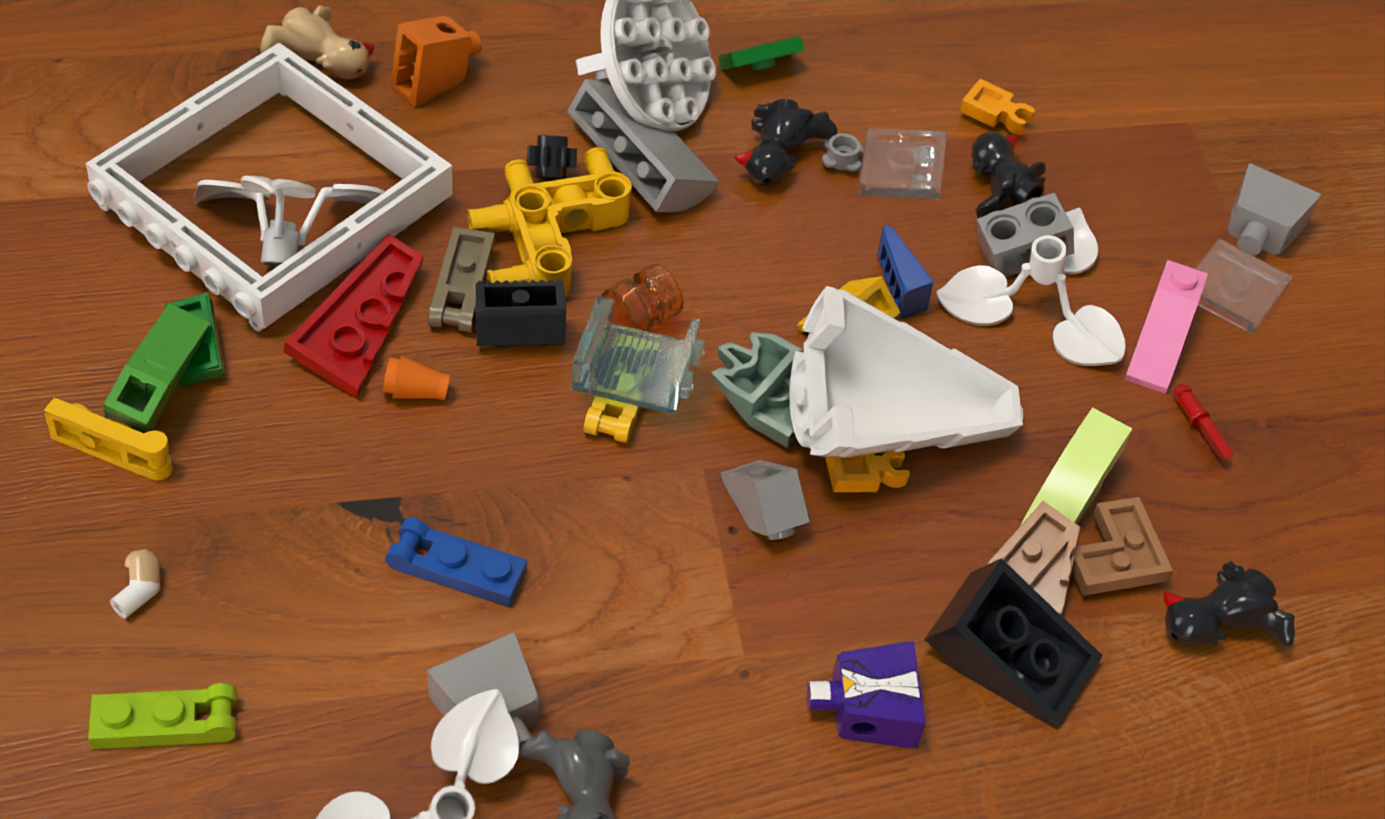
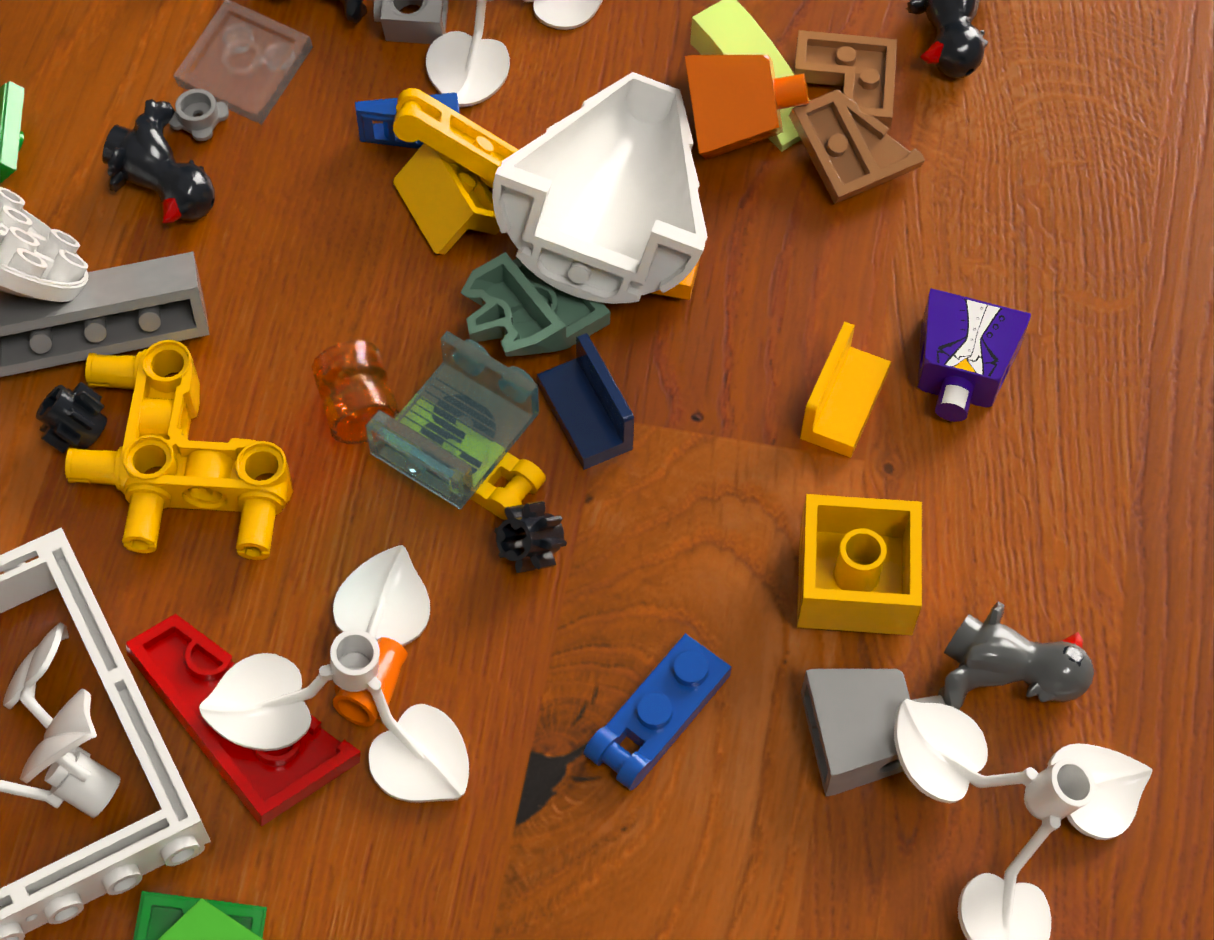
camera: 65 degrees left, 10 degrees up
dark tan plate [428,227,495,333] -> none
black brick [475,279,566,347] -> none
light grey slope [720,460,810,540] -> none
black slope [924,558,1103,727] -> none
none -> white plant [200,545,469,803]
none -> yellow plate [393,88,518,188]
none -> black gear [494,501,567,573]
none -> dark blue panel [537,333,634,470]
none -> orange torso [685,55,809,159]
none -> yellow brick [797,494,922,636]
none -> yellow panel [800,322,891,458]

